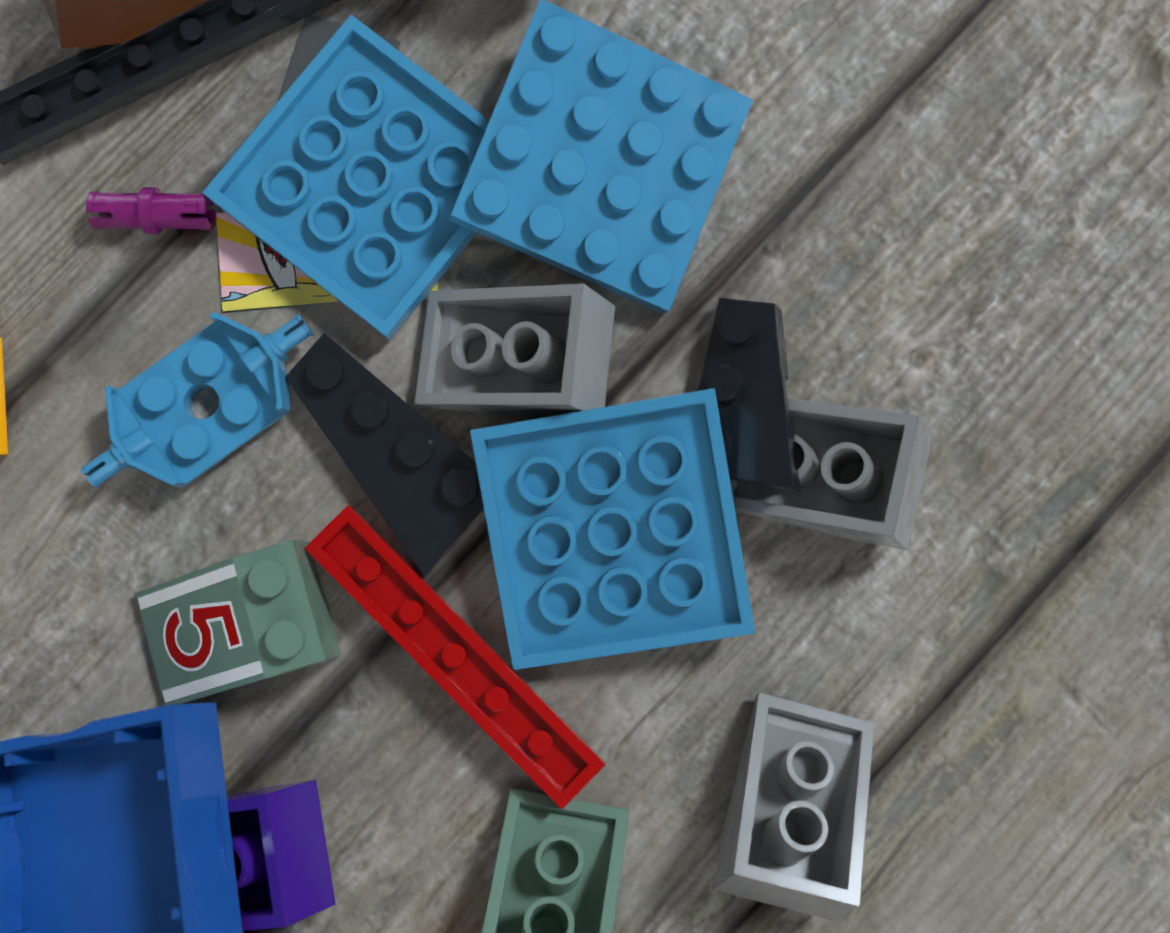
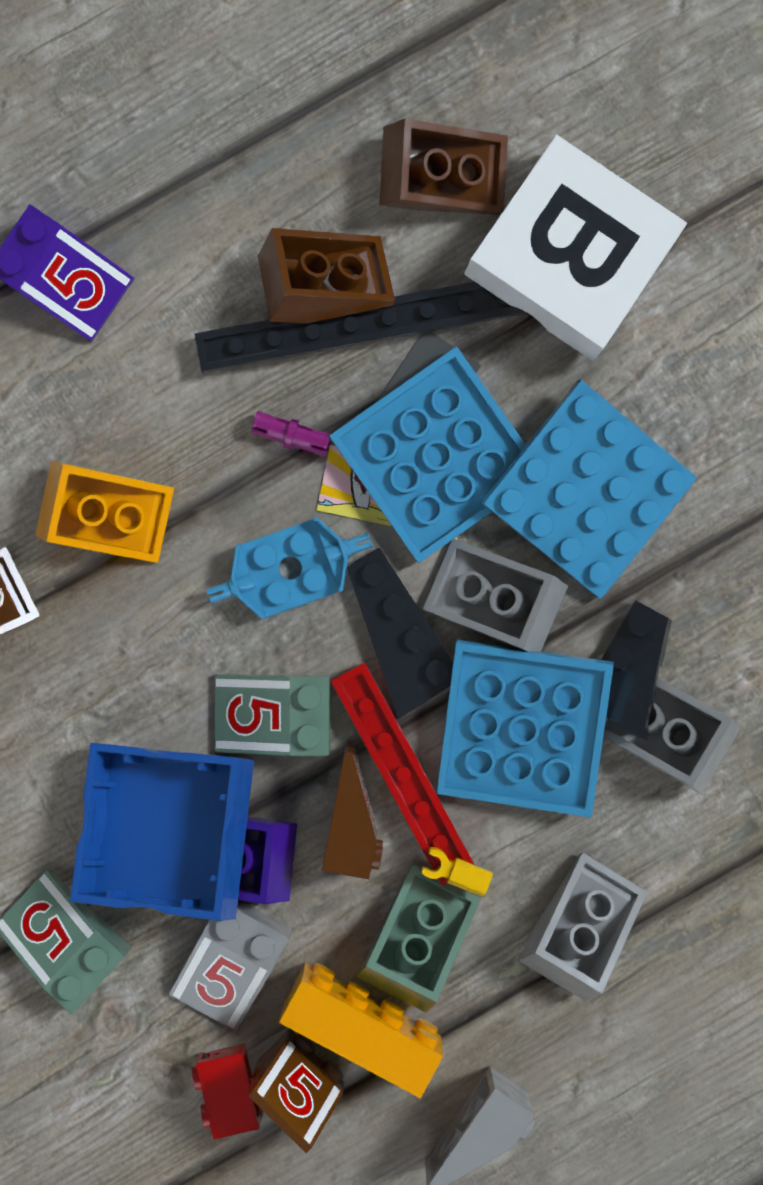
camera: 15 degrees right, 5 degrees up
none -> reddish brown slope [322,745,383,880]
none -> yellow bar [421,847,493,897]

